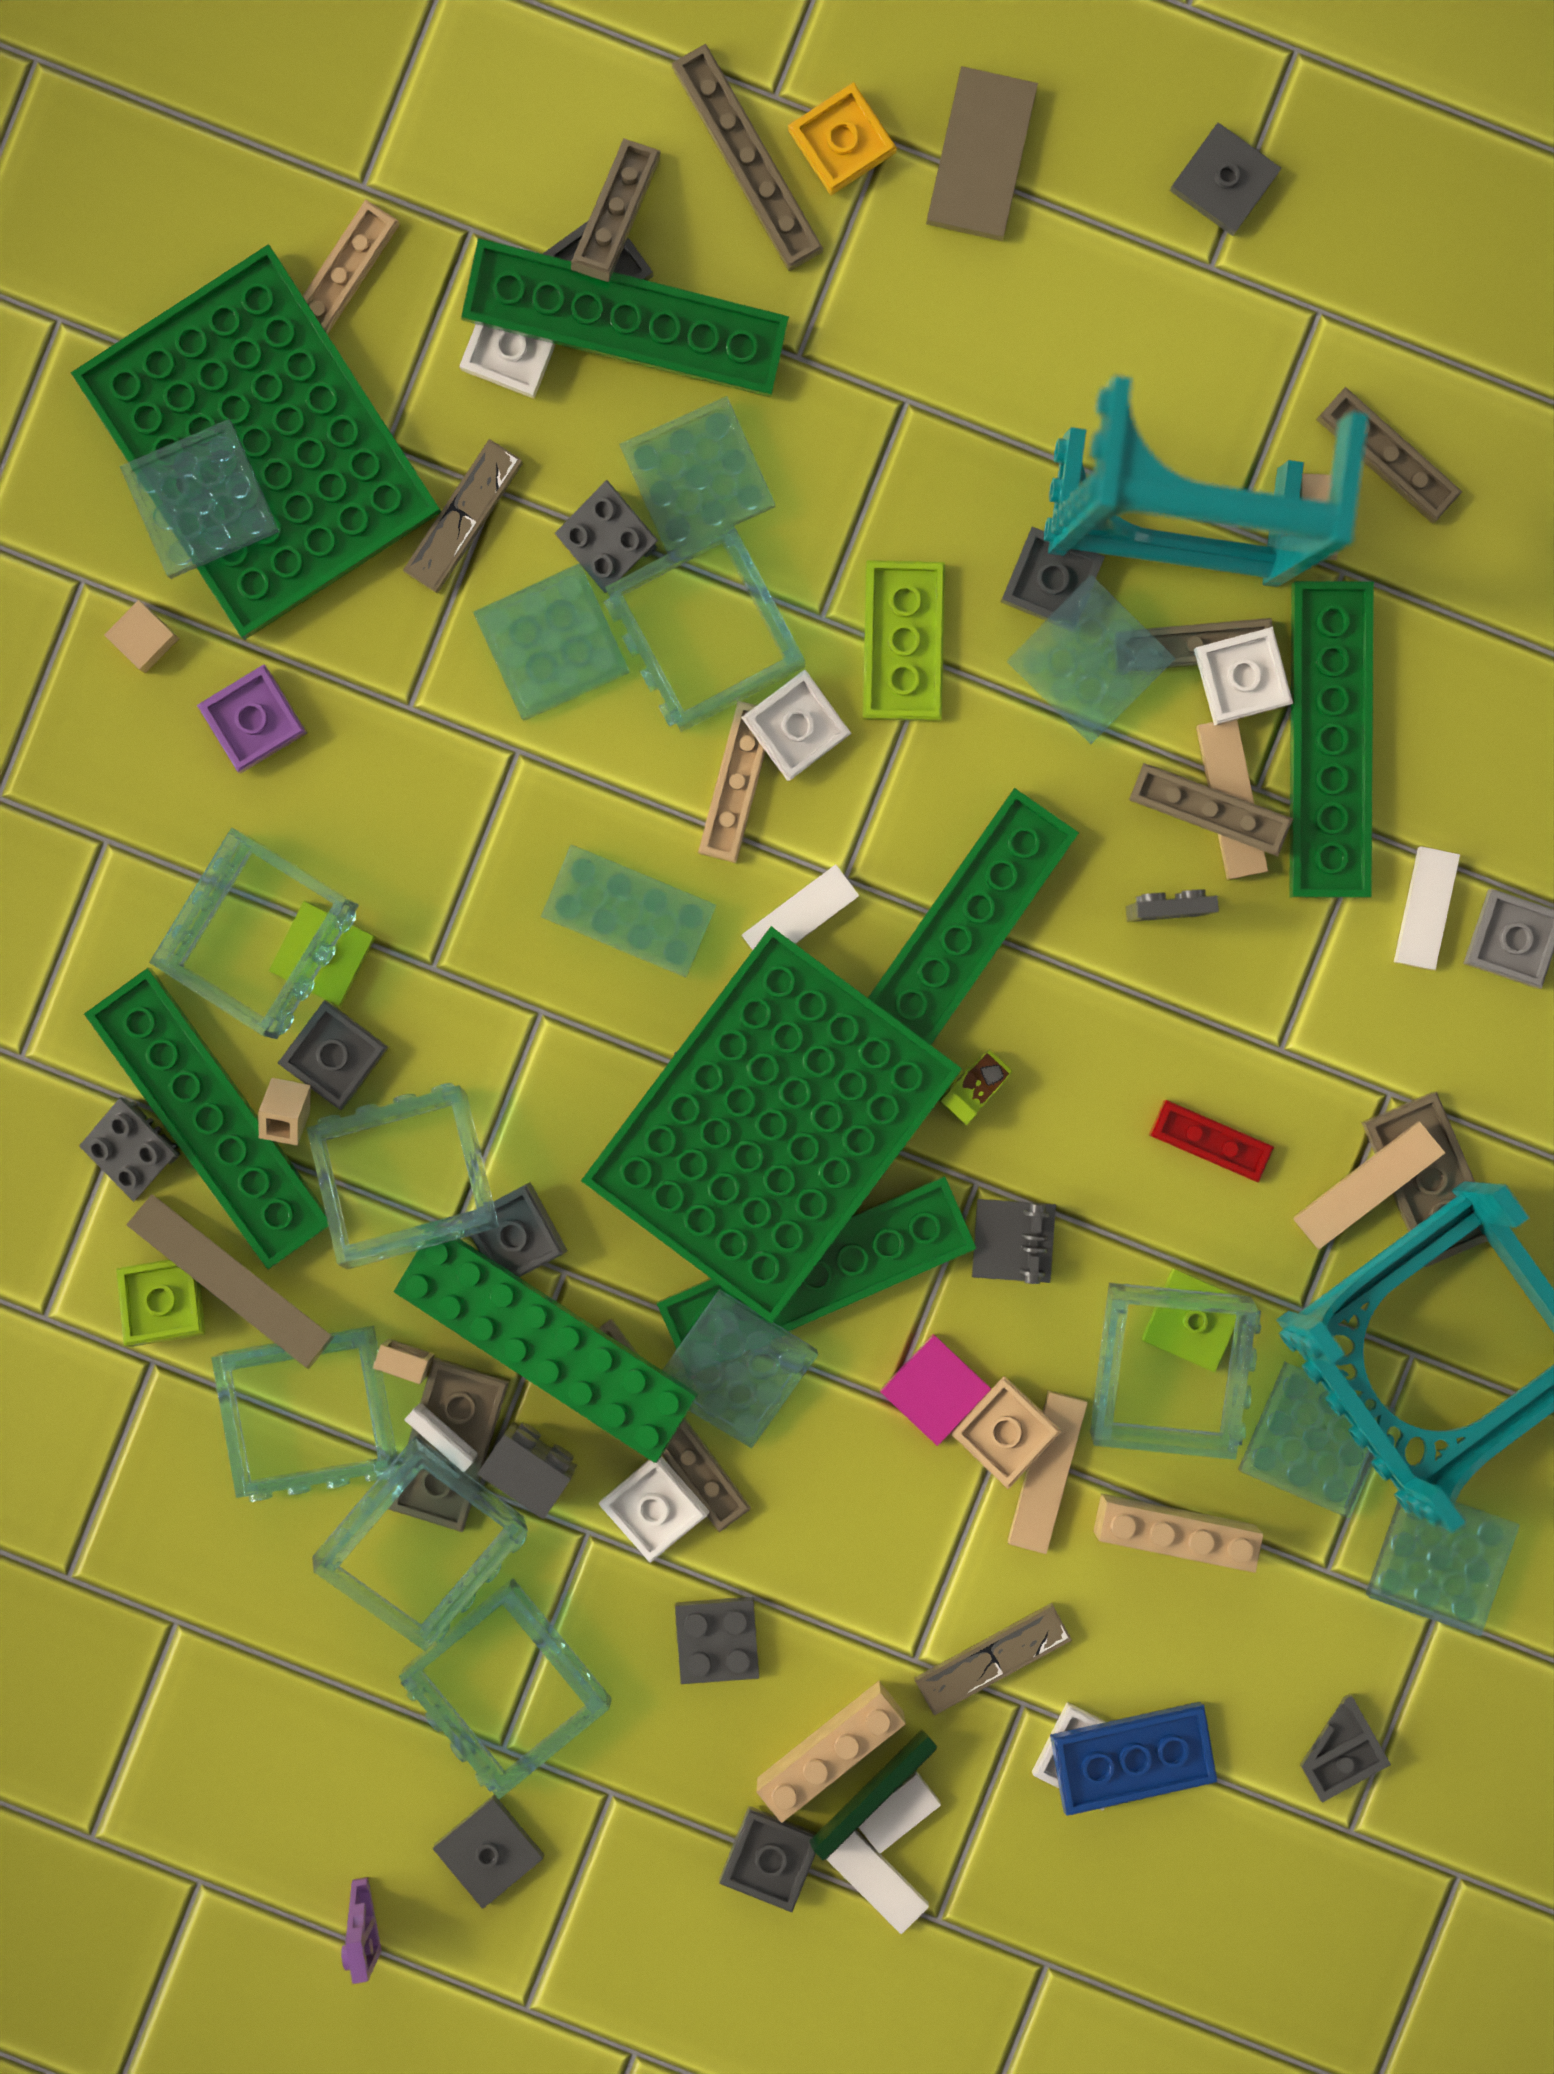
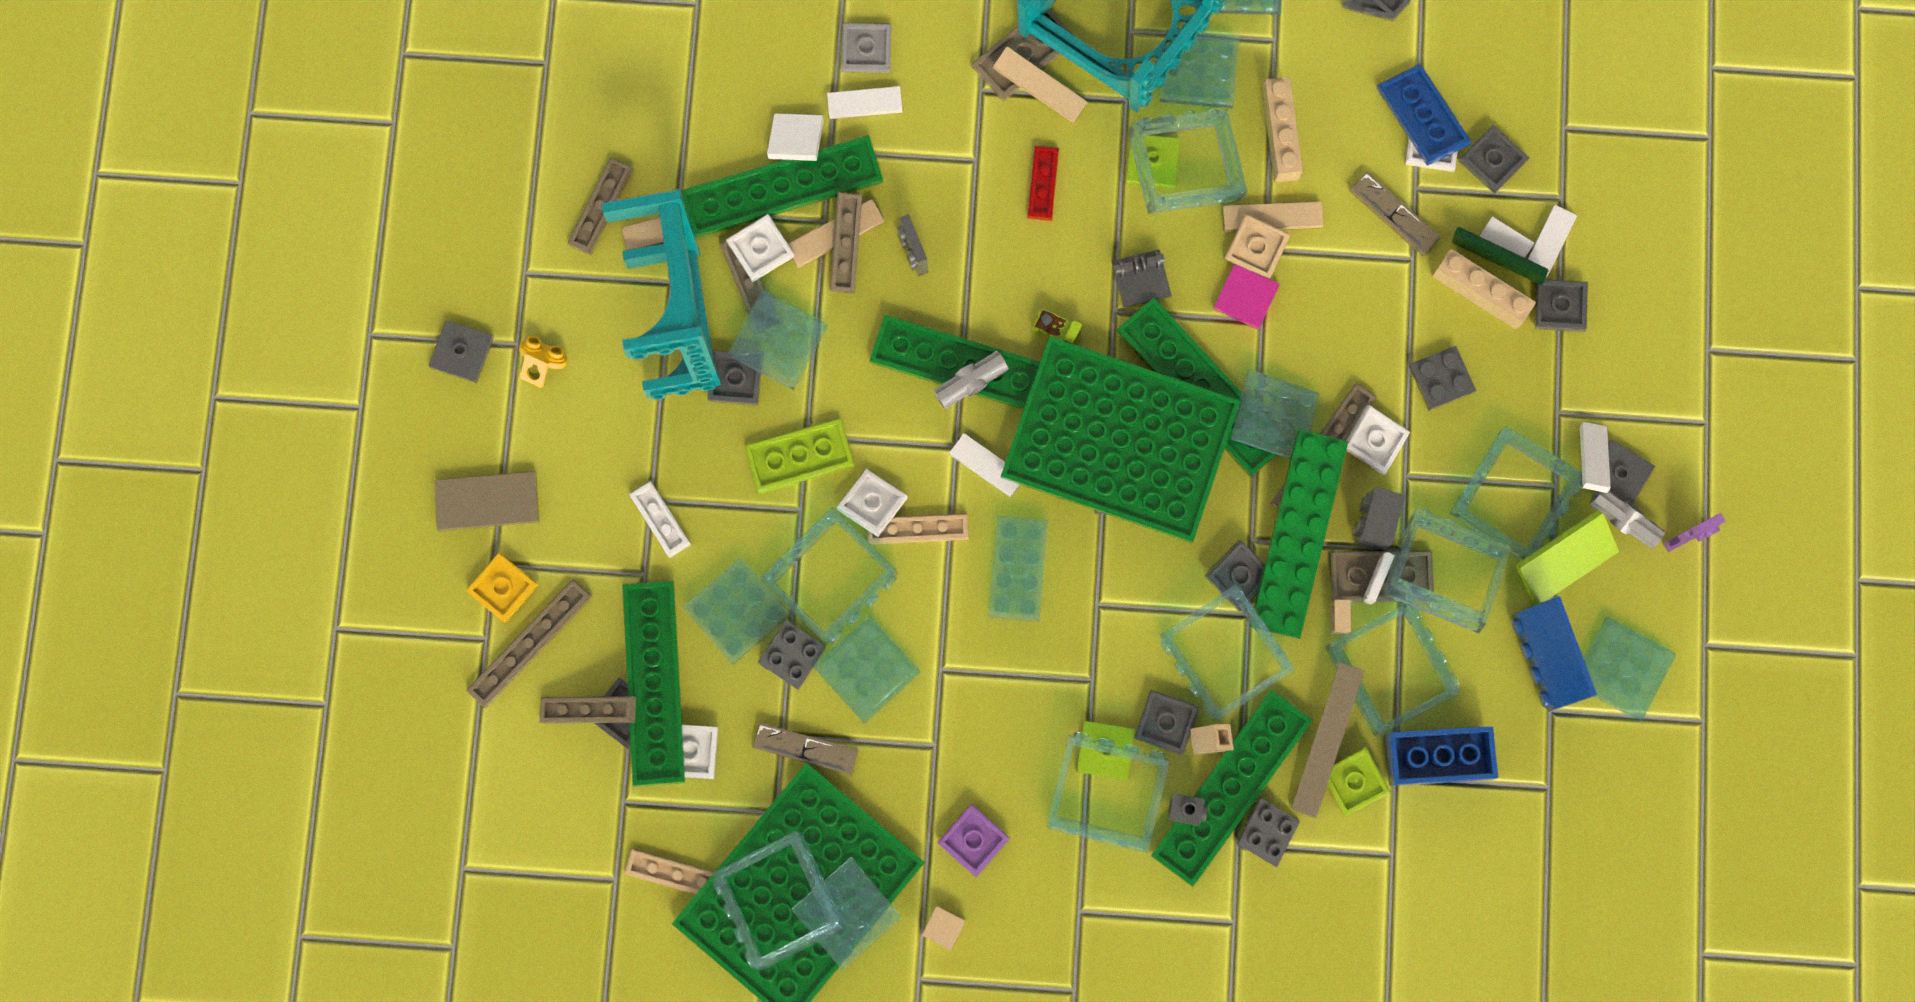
camera: 105 degrees left, 10 degrees down
none -> yellow bracket [519,336,567,388]
none -> white tile [629,481,691,558]
none -> clear light blue window [712,831,845,970]
none -> white tile [767,114,824,161]
none -> light grey piece [933,351,1009,409]
none -> dark grey brick [1167,793,1208,826]
none -> blue brick [1384,726,1498,786]
none -> dark grey plate [1459,125,1529,194]
none -> blue slope [1512,596,1597,712]
none -> lime tile [1515,510,1619,605]
none -> white tile [1580,422,1611,493]
none -> clear light blue plate [1584,617,1676,721]
none -> light grey piece [1589,491,1665,549]

